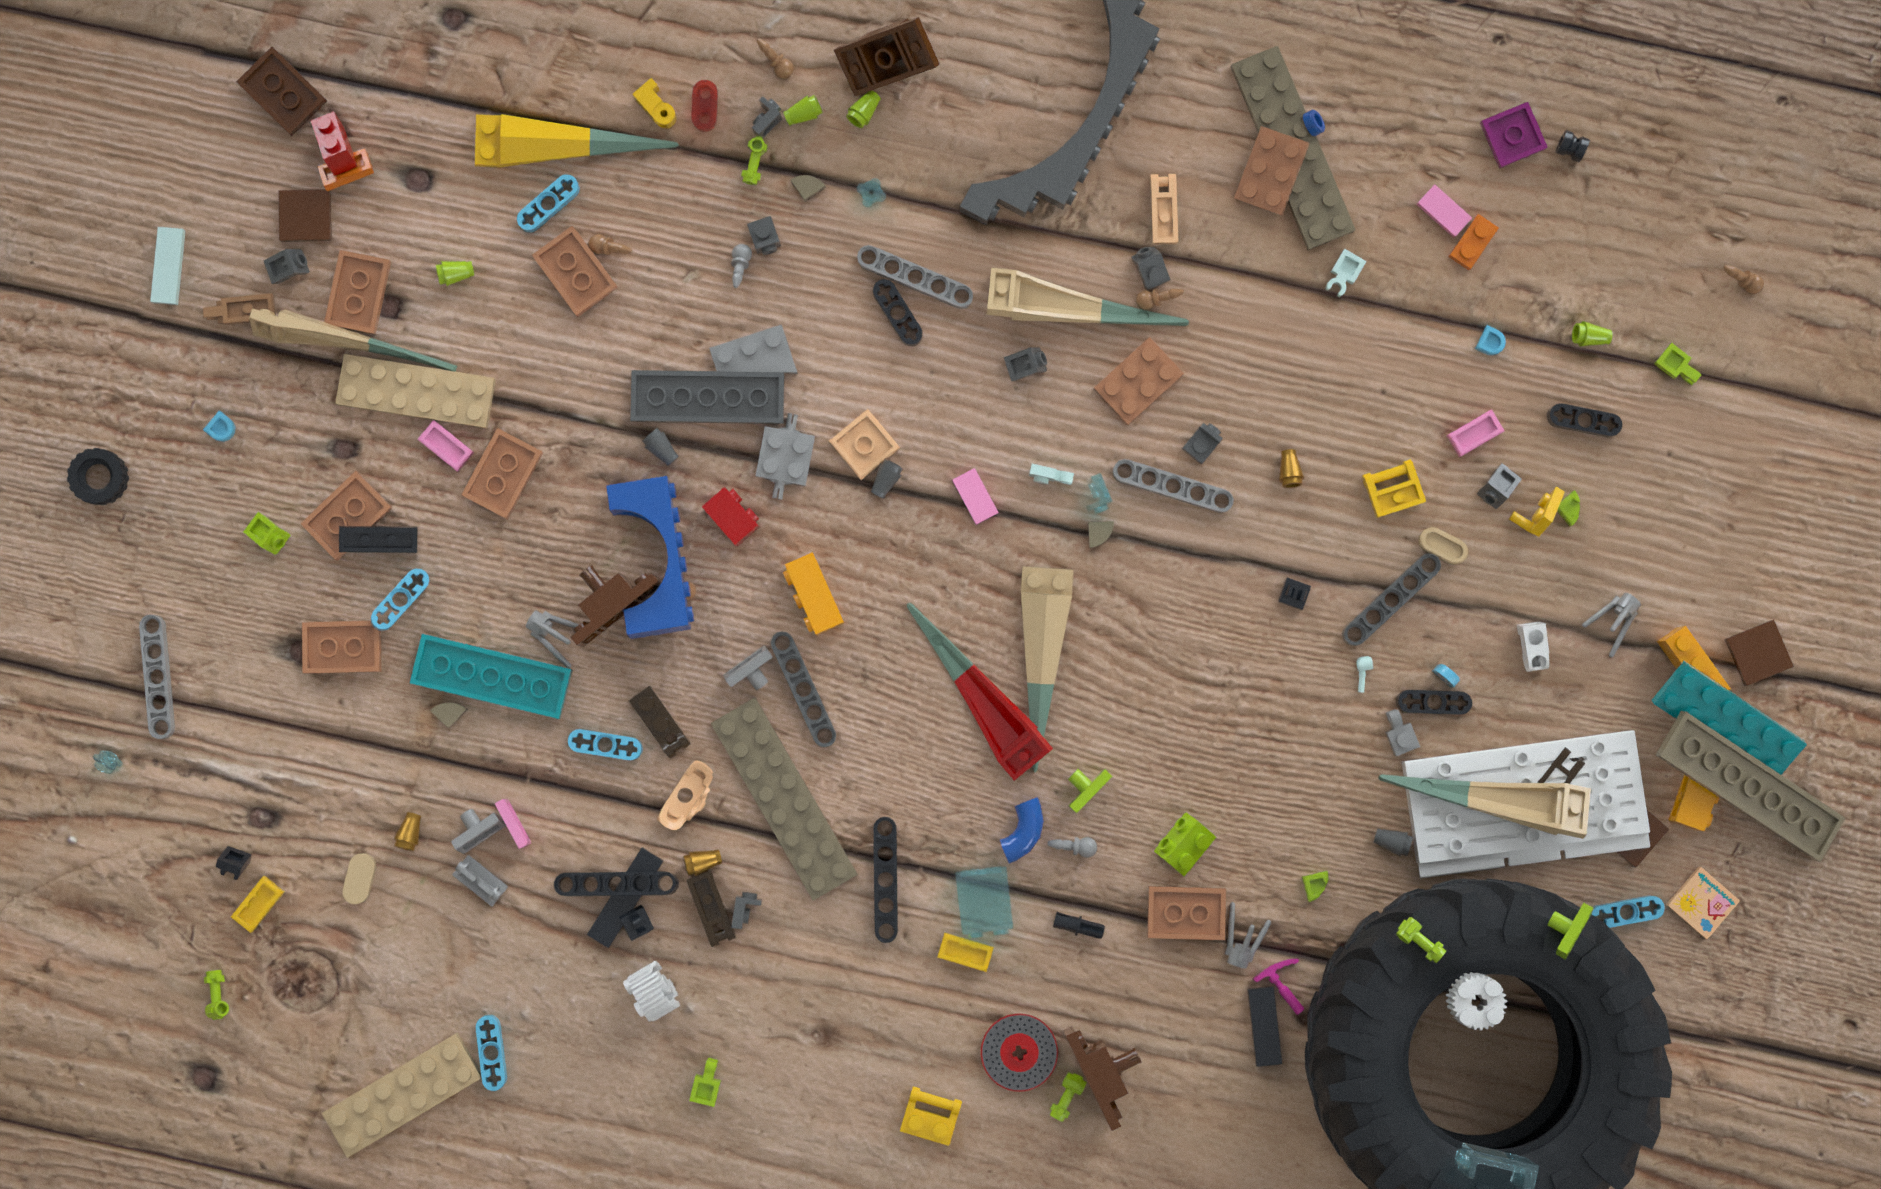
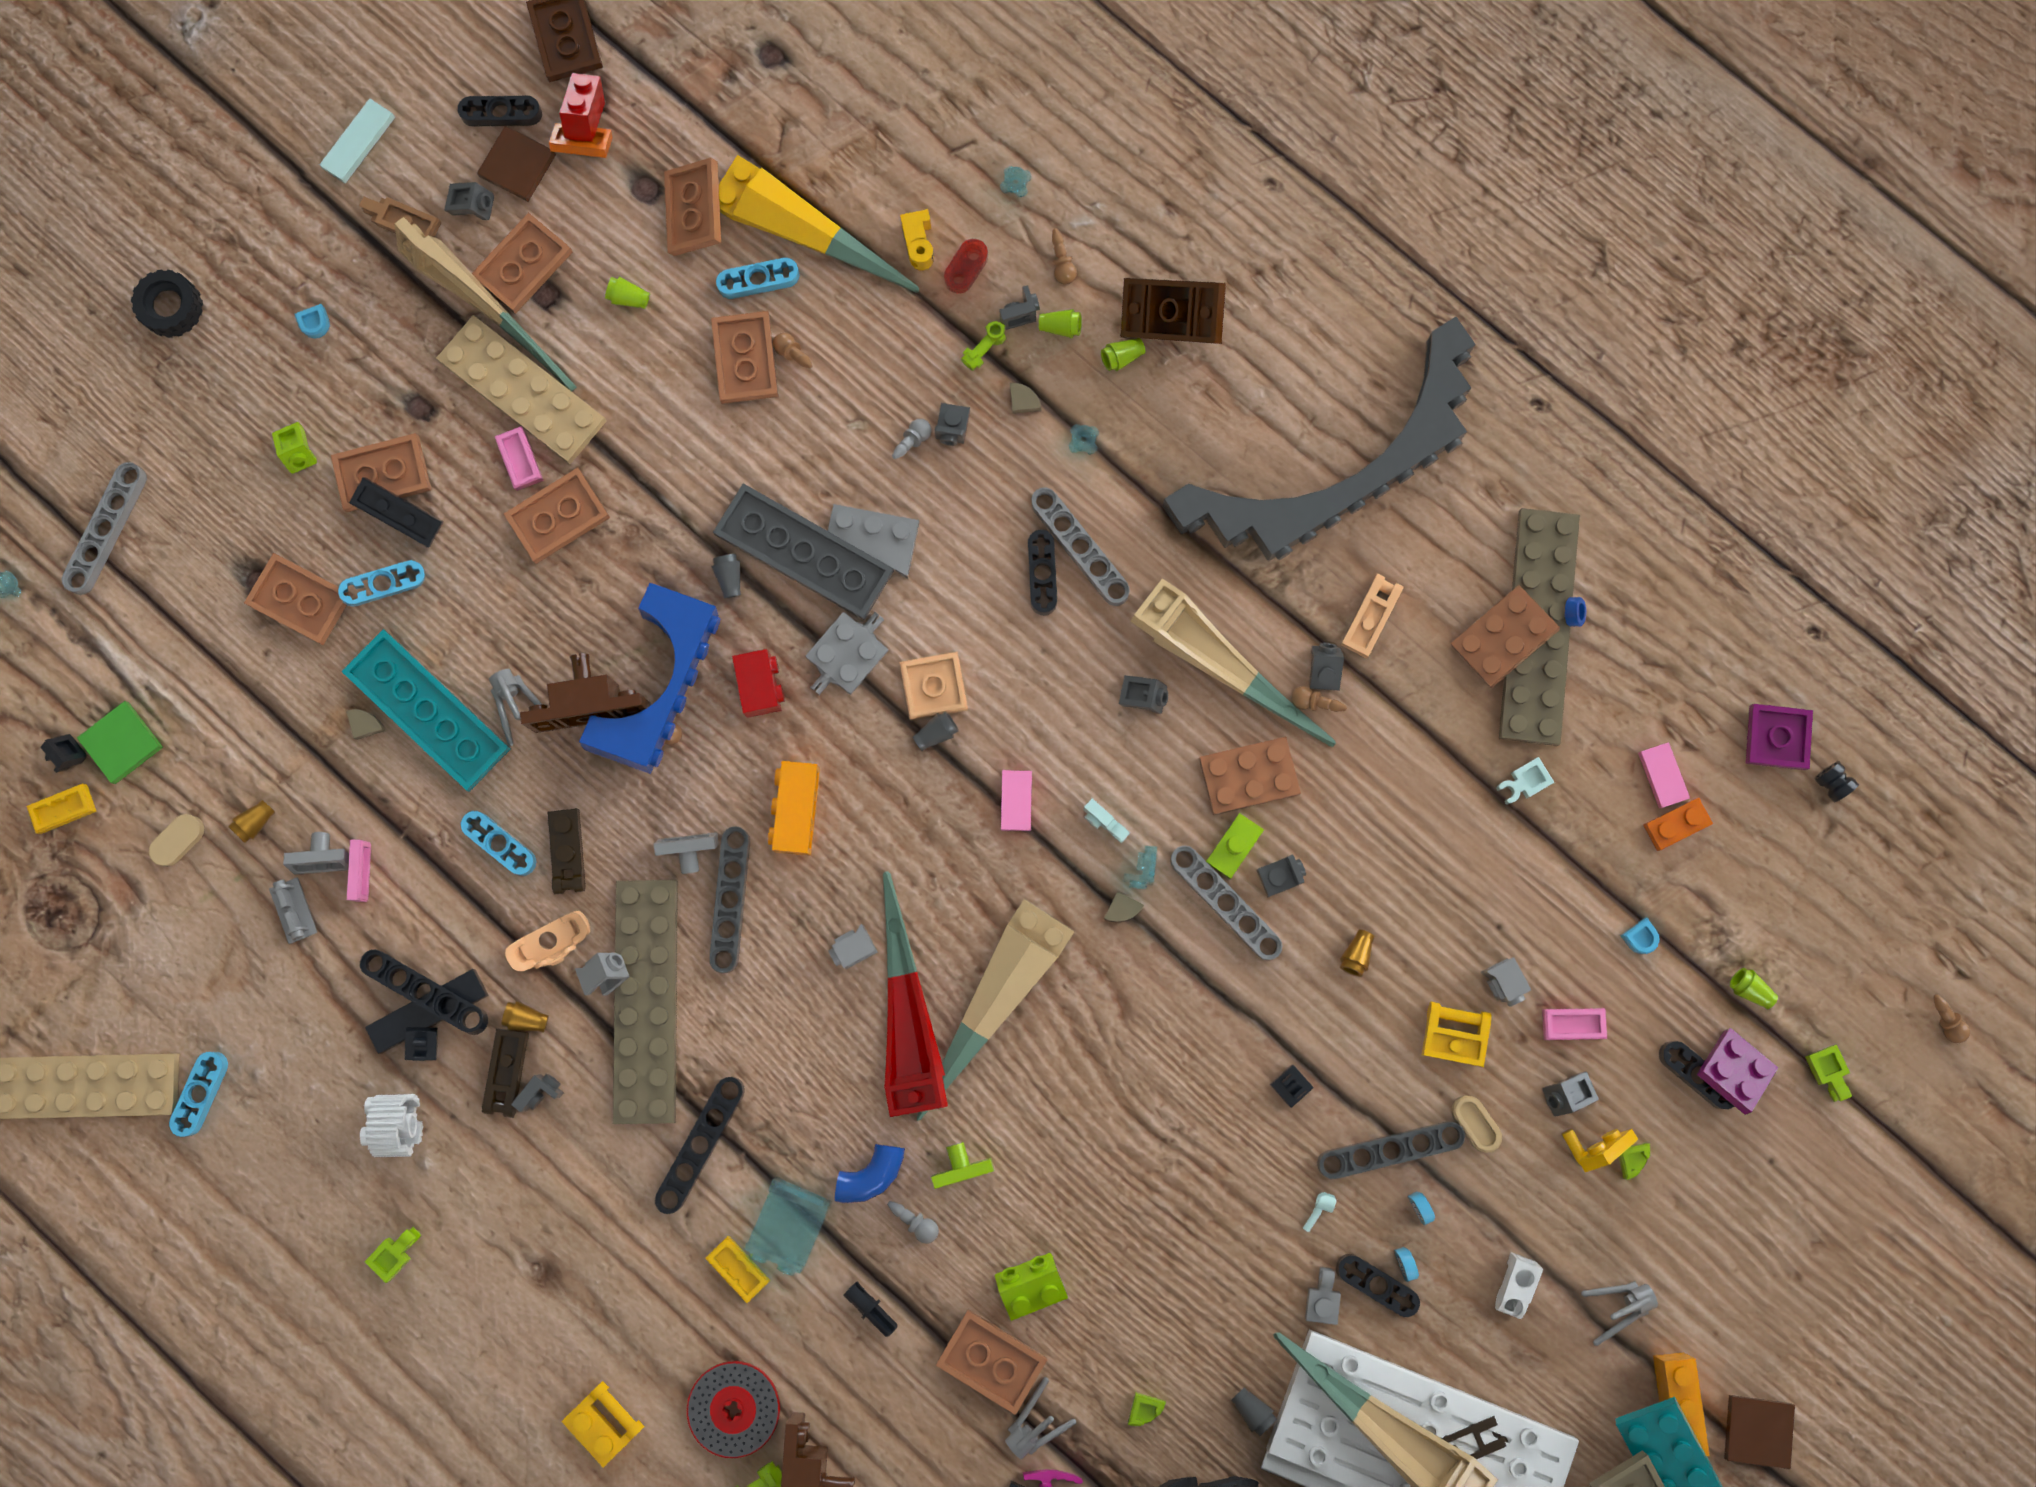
camera: 35 degrees right, 5 degrees down
none -> bright green tile [77,701,163,784]
none -> black beam [457,95,542,127]
none -> light grey window [575,953,629,995]
none -> nougat plate [664,157,721,256]
none -> light grey window [828,924,878,969]
none -> clear light blue plate [1000,166,1032,197]
none -> lime tile [1206,813,1264,879]
none -> medium azure tile [1408,1191,1435,1225]
none -> light grey window [1481,957,1531,1007]
none -> plate [1697,1028,1778,1115]

